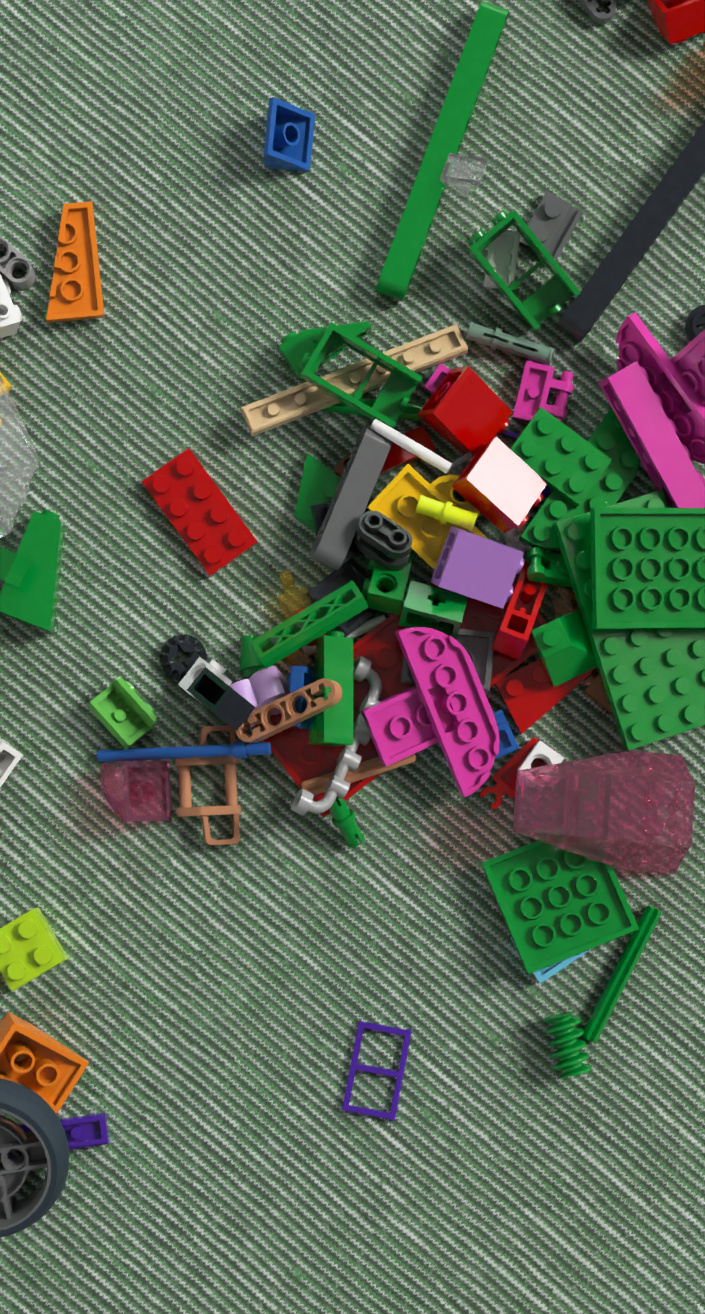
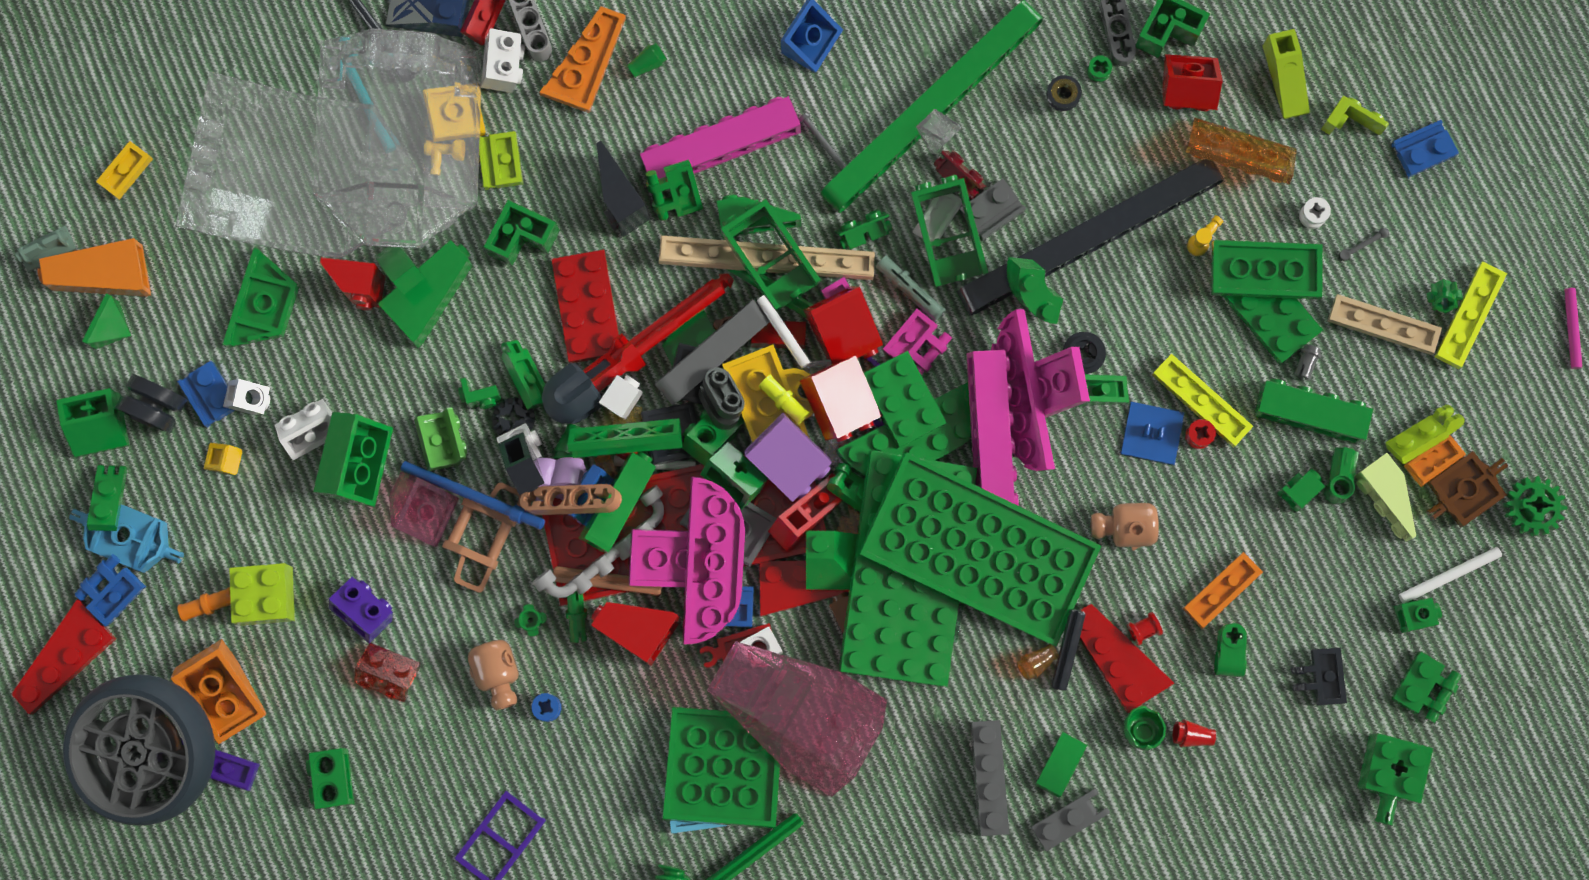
camera: 30 degrees right, 5 degrees down
none -> green brick [306,748,354,809]
none -> green brick [313,412,393,507]
none -> dark purple brick [329,576,393,644]
none -> clear red bracket [354,643,420,702]
none -> green bracket [458,377,502,409]
none -> nougat piece [468,640,519,711]
none -> lime plate [477,131,524,190]
none -> green brick [484,200,560,266]
none -> green hinge [501,340,545,410]
none -> green plate [514,604,547,637]
none -> blue wheel [532,693,562,722]
none -> piece [542,273,734,424]
none -> red slope [591,602,682,666]
none -> black slope [596,140,650,237]
none -> white brick [599,375,643,419]
none -> green cone [627,42,668,78]
none -> dark pink brick [640,96,801,178]
none -> green plate [646,159,703,221]
none -> dark grey piece [799,112,846,170]
none -> green hinge [835,210,893,250]
none -> dark red hinge [933,150,987,200]
none -> green brick [1007,257,1063,324]
none -> black piece [1046,75,1082,112]
none -> green bush [1087,55,1112,82]

